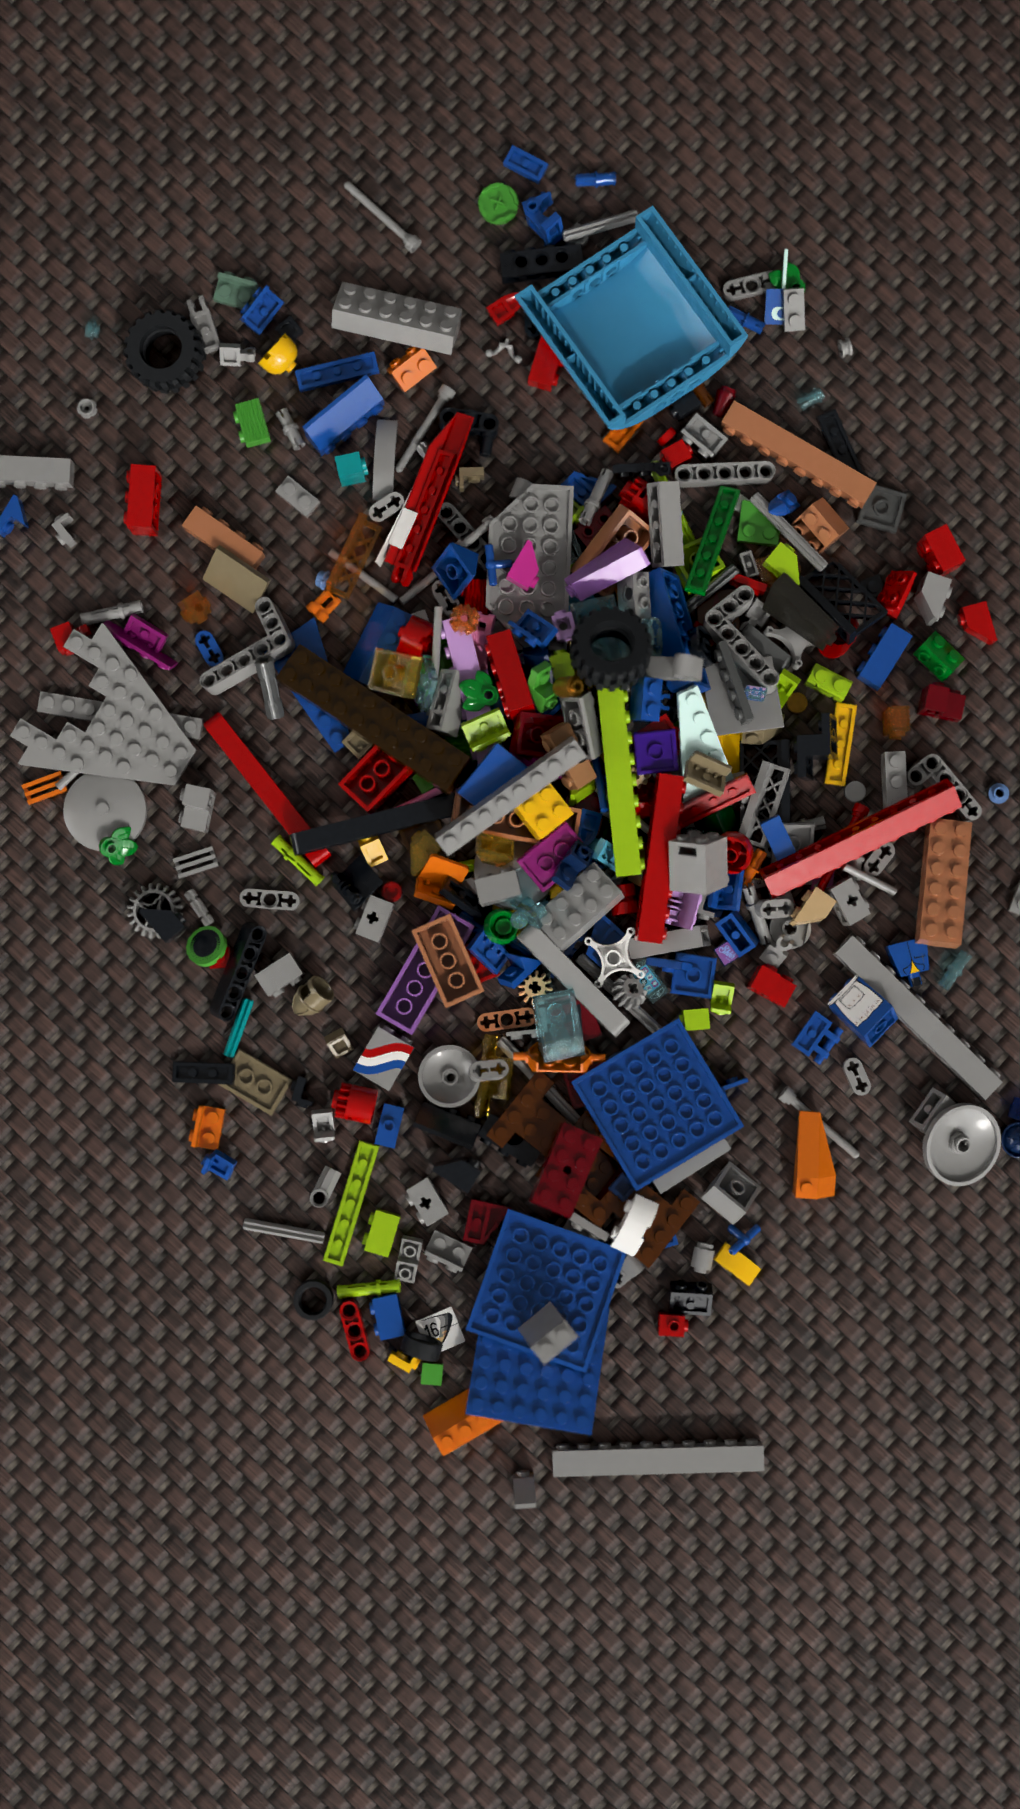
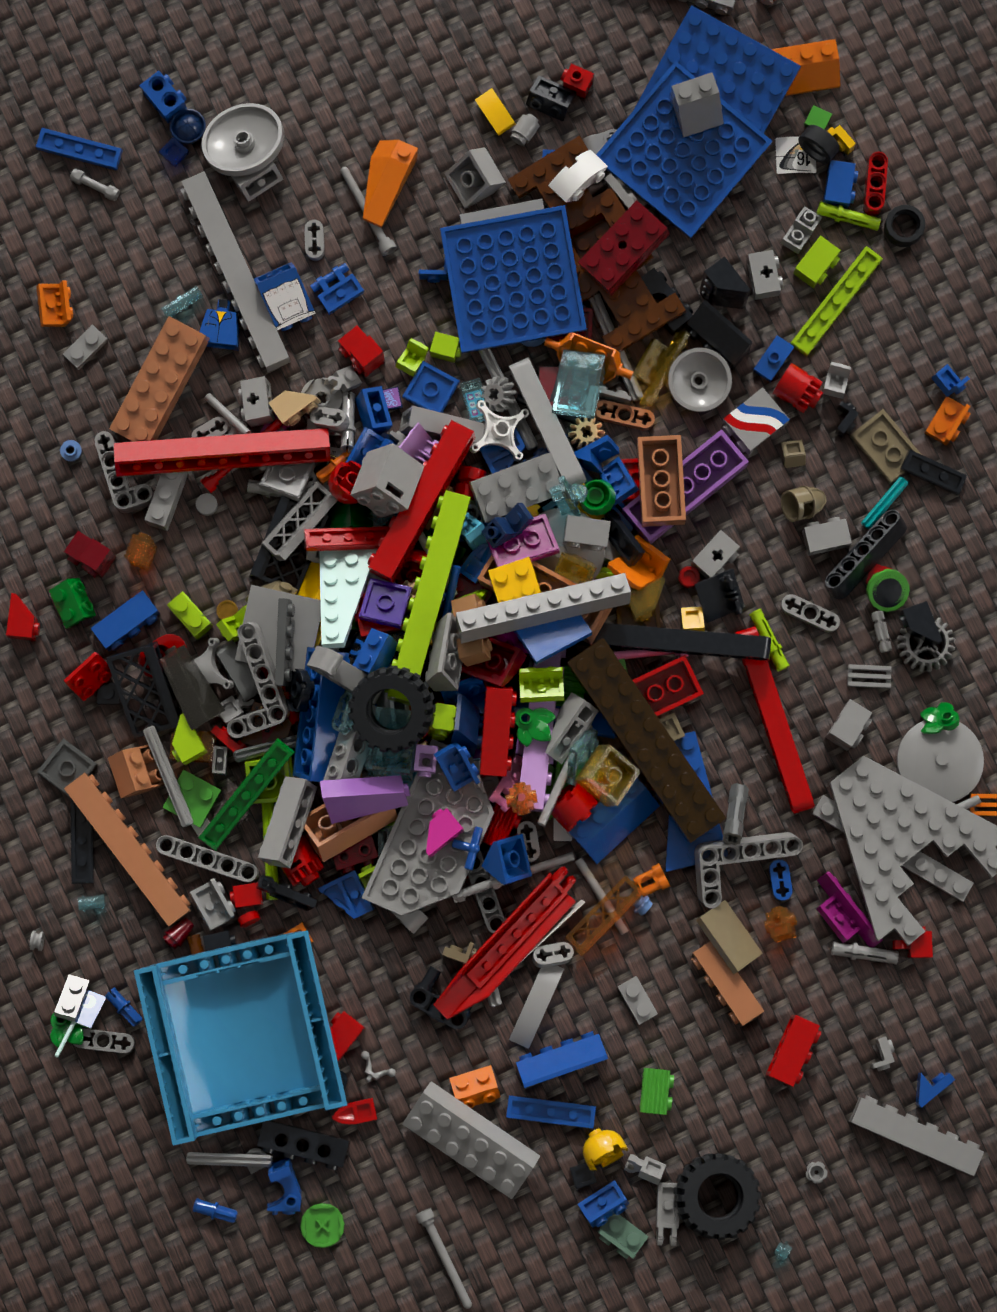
camera: 155 degrees left, 5 degrees down
light grey axle [243,1218,325,1244] -> none
light grey pin [276,408,306,450] -> none
light grey piece [310,1165,342,1208] -> none
teal brick [335,451,369,487] -> none
white sticker [388,508,418,549] -> none
light grey piece [395,384,456,473] -> none
light grey bracket [424,1229,473,1273] -> none
dark red wing [463,1199,511,1245] -> none
light grey beam [468,1059,509,1082] -> none
blue plate [503,145,549,184] -> none
bright green slope [527,660,558,714] -> none
pearl gold brick [553,676,583,698] -> none
light grey pin [578,468,614,526] -> none
dark blue tile [607,1172,635,1202] -> none
blue plate [646,957,693,973] -> none
dark tan bracket [683,751,732,797] -> none
blue piece [727,1224,761,1255] -> none
clear light blue tile [744,685,767,702] -> none
blue tile [759,814,796,861] -> none
blue plate [768,489,800,516] -> none
black bracket [794,713,838,781] -> none
yellow tile [824,702,857,787] -> none
light grey slope [914,571,953,626] -> none
red brick [916,524,966,576] -> none

